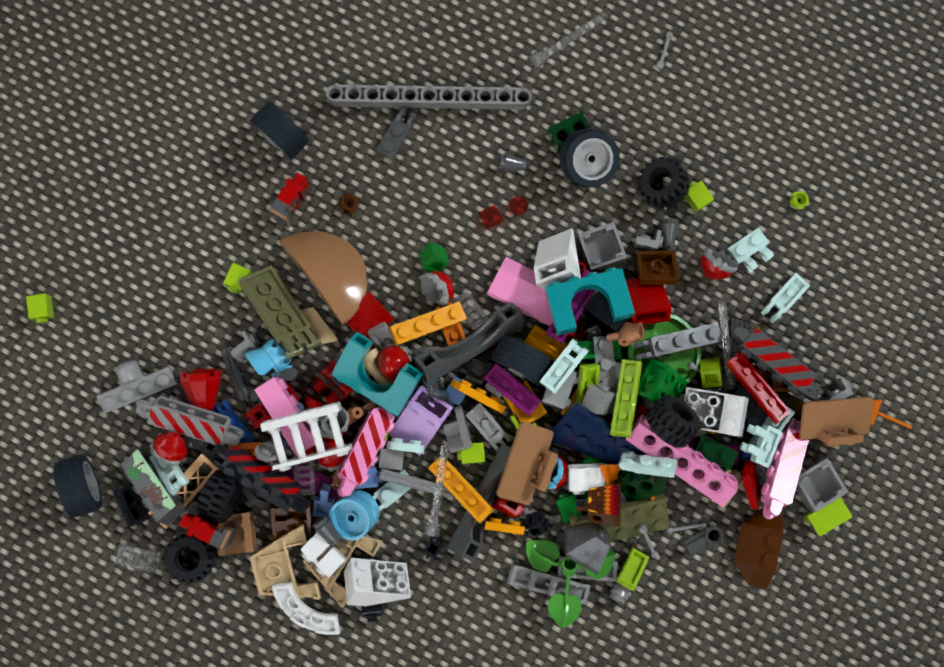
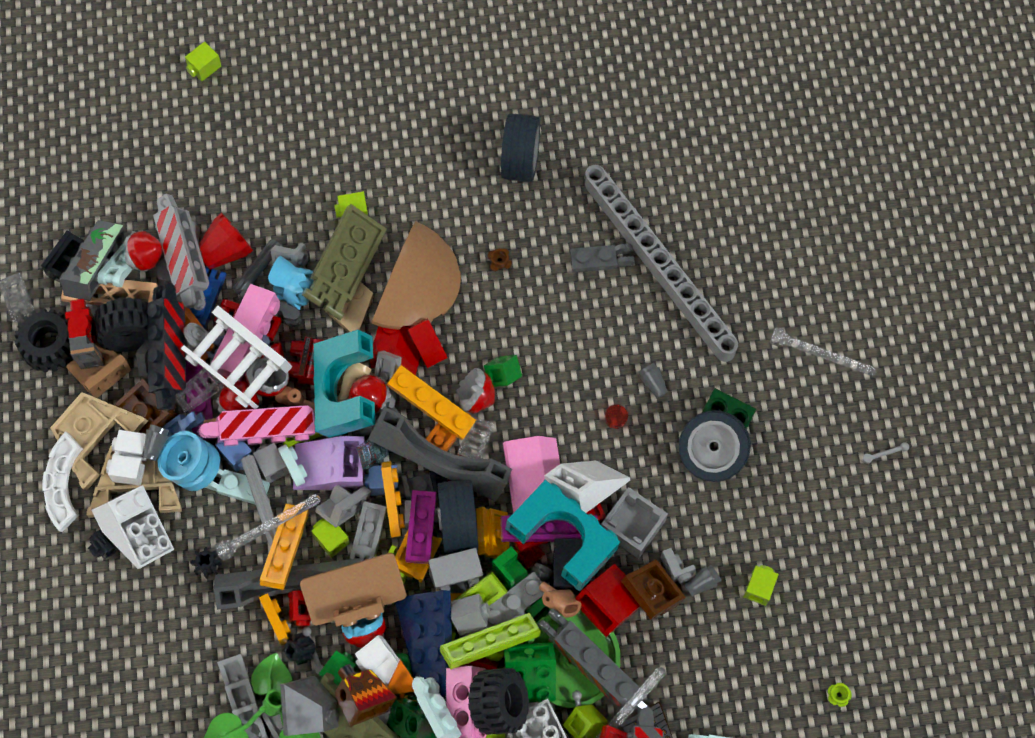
camera: 55 degrees right, 15 degrees down
black wheel [53,454,102,518] -> none
light grey plate [96,360,177,414] -> none
hips [268,172,310,228] -> none
clear red tile [478,204,504,231] -> none
light aqua plate [539,339,588,394] -> none
black tyre [637,157,690,210] -> none
hair [700,248,738,280] -> none
light aqua plate [727,228,774,272] -> none
none -> red slope [407,318,448,368]

